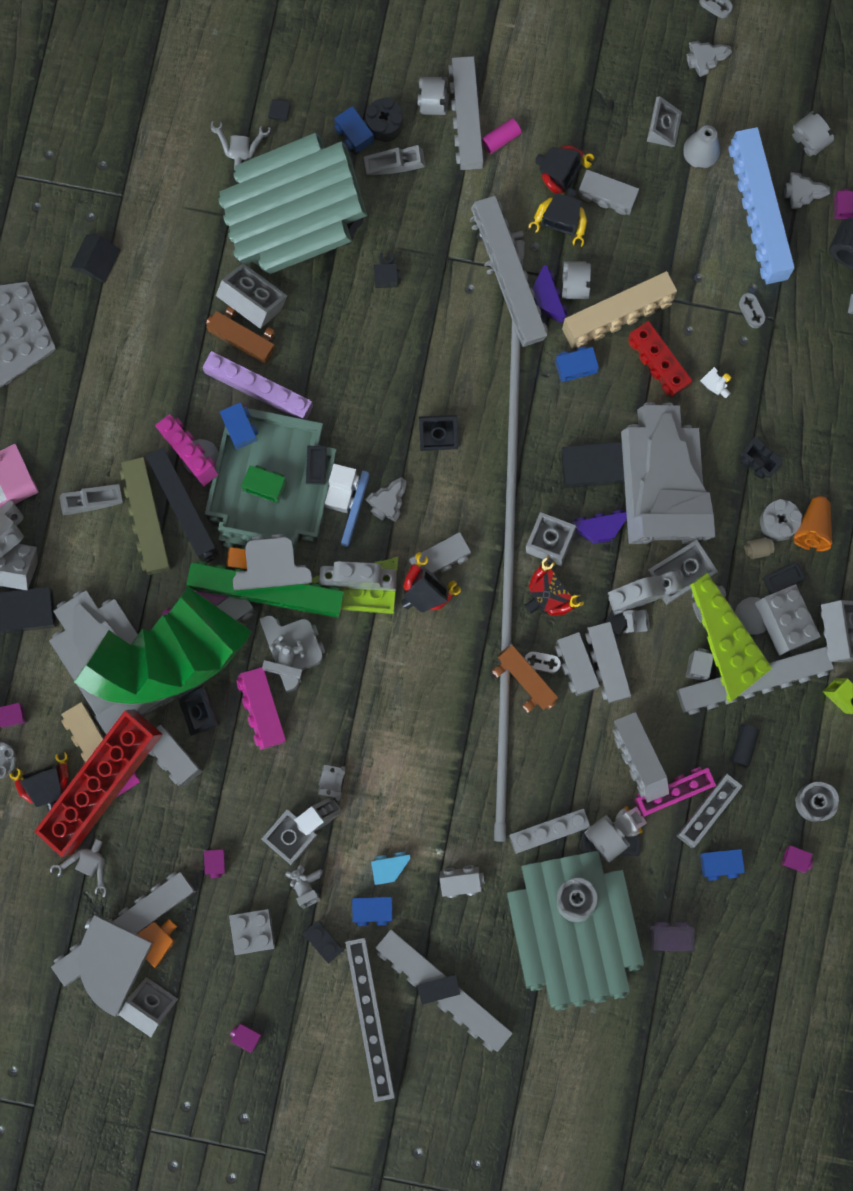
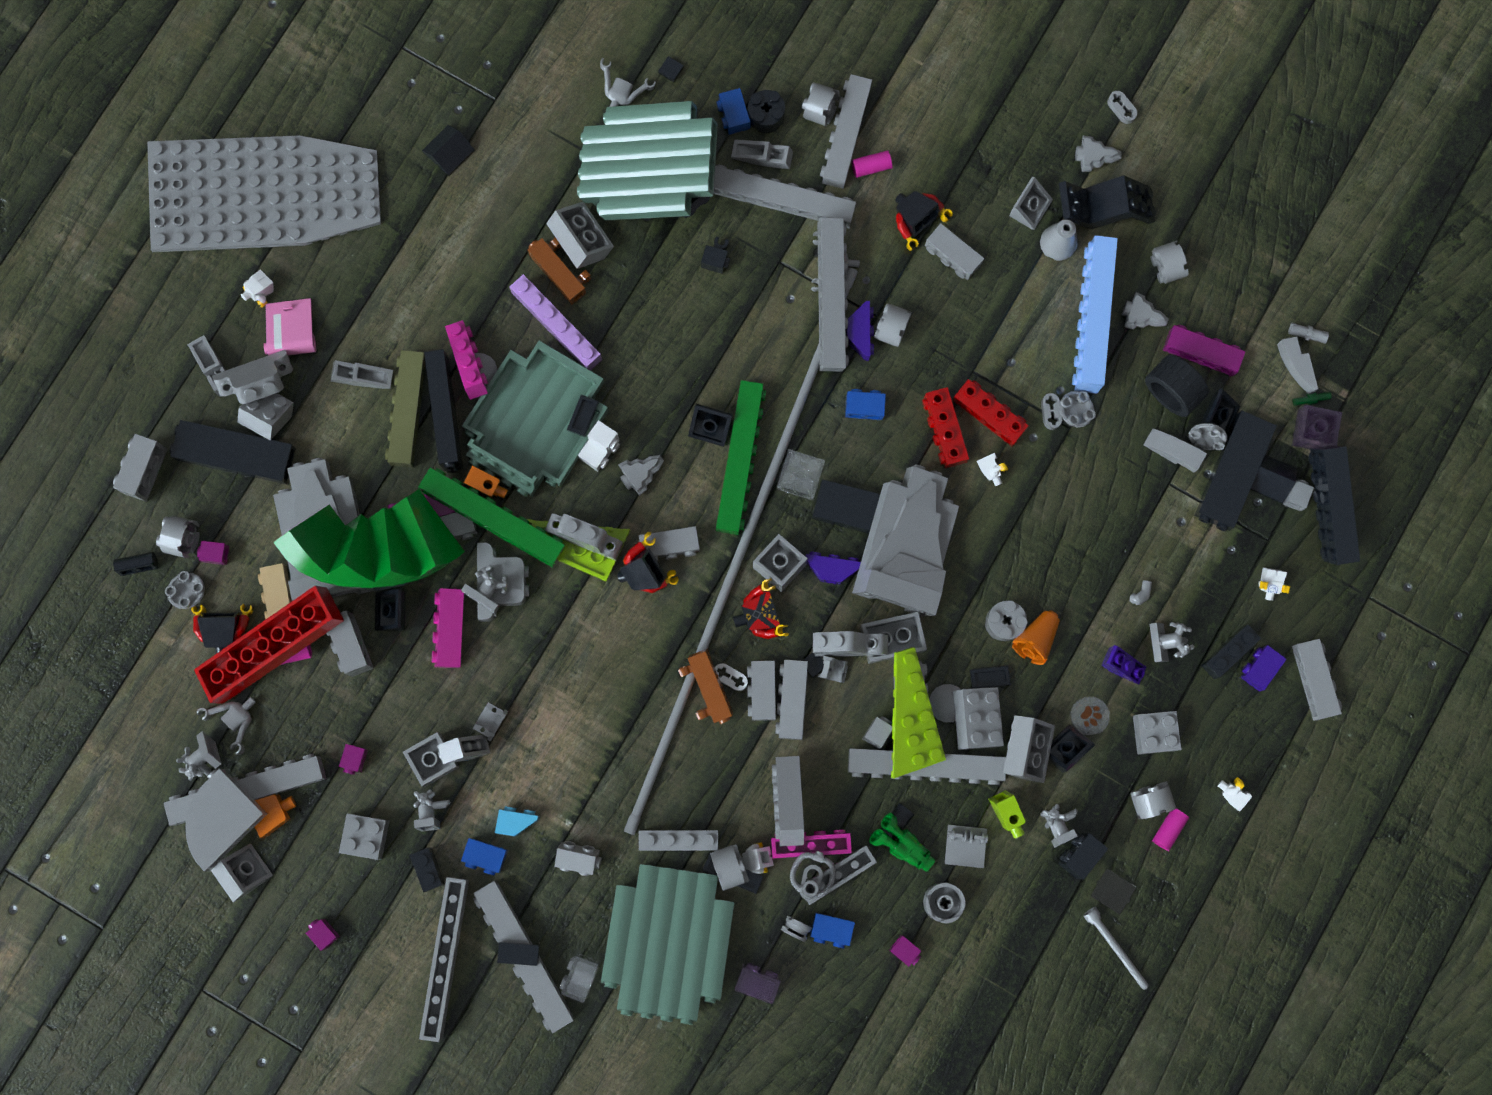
camera: 15 degrees right, 0 degrees up
blue brick [219,402,258,450] -> none
light grey brick [233,534,312,591] -> none
green piece [241,465,287,504] -> none
medium blue tile [341,470,370,548] -> none
black torso [528,188,587,247] -> none
light grey brick [557,878,597,922] -> none
tan brick [562,271,677,349] -> none
black cylinder [739,437,784,479] -> none
dark tan brick [744,537,774,559] -> none
none -> light grey piece [176,731,221,780]
none -> clear brick [560,953,601,1003]
none -> light grey brick [714,165,856,229]
none -> green brick [716,380,766,535]
none -> clear brick [777,449,825,500]
none -> light grey wheel [781,916,812,942]
none -> light grey piece [790,851,836,900]
none -> green piece [869,813,935,872]
none -> light grey hinge [945,825,988,868]
none -> red brick [952,379,1029,447]
none -> black bracket [1059,175,1156,230]
none -> light grey dish [1059,391,1096,428]

